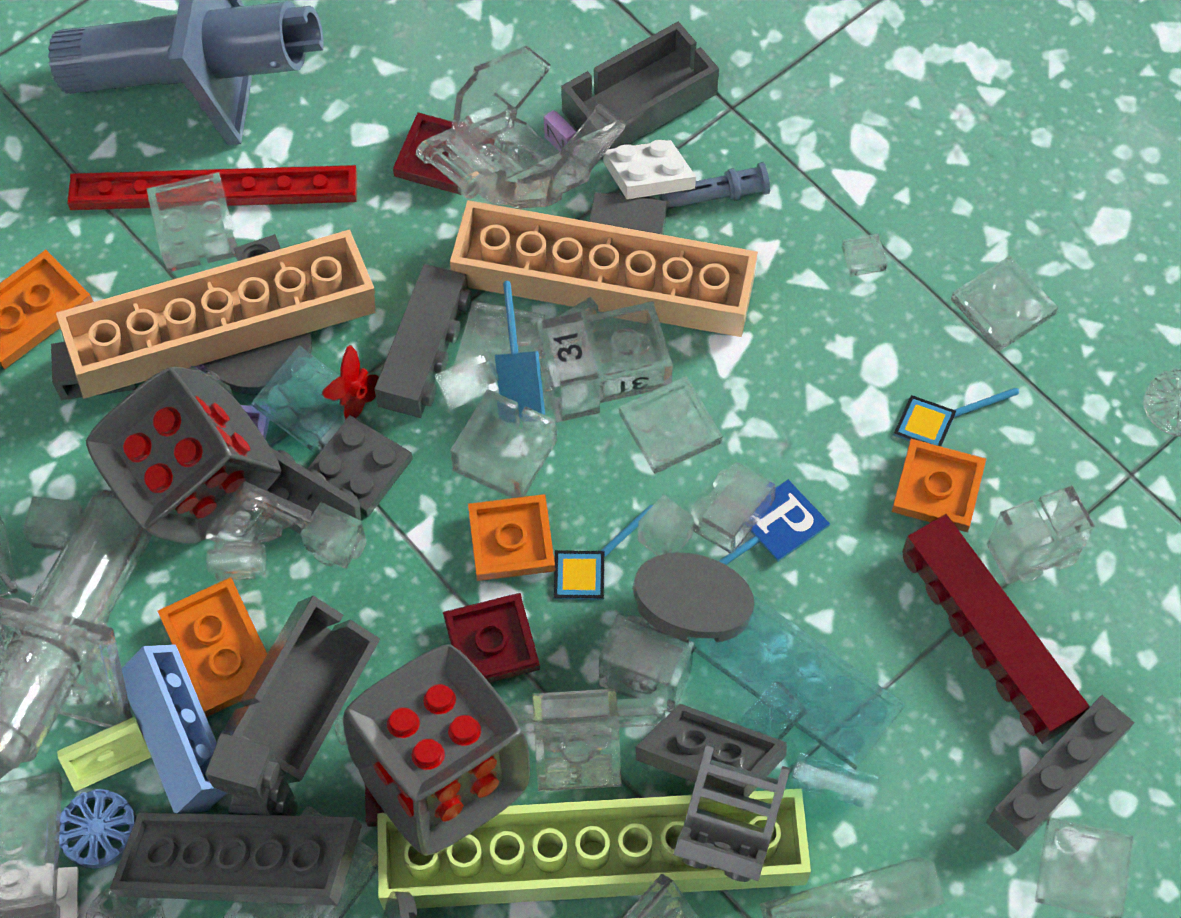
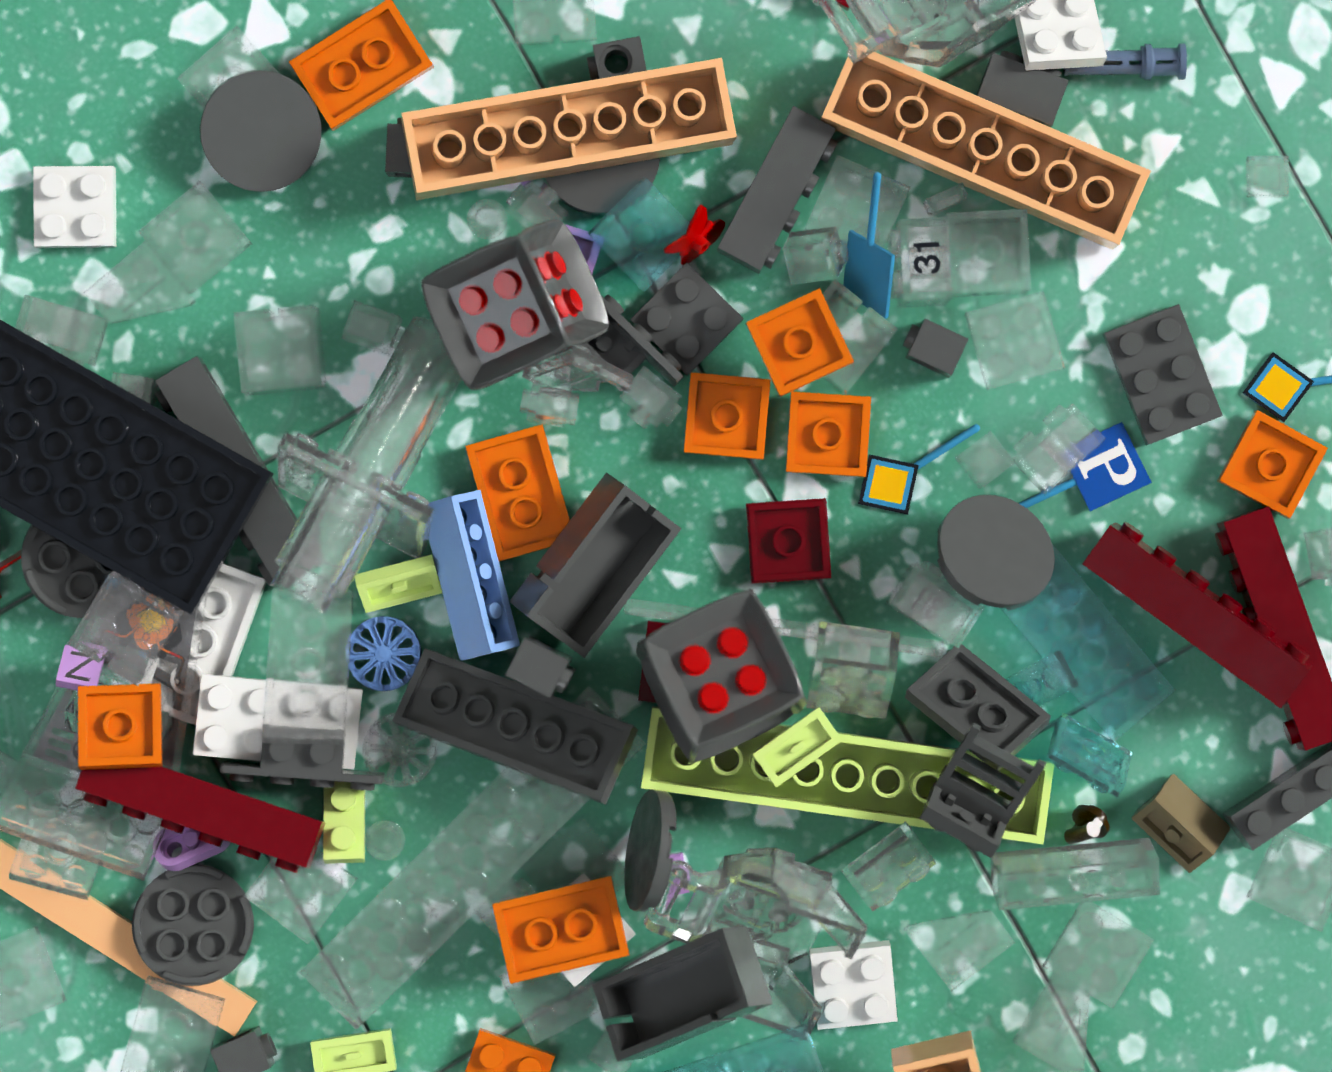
camera: 10 degrees right, 25 degrees up
none -> orange plate [683,372,771,460]
none -> orange plate [746,288,854,397]
none -> yellowish green plate [752,707,843,787]
none -> dark grey brick [903,319,969,378]
none -> dark brown plate [1064,805,1110,845]
none -> dark red brick [1082,522,1313,709]
none -> dark grey plate [1103,304,1223,445]
none -> dark tan panel [1131,774,1230,873]

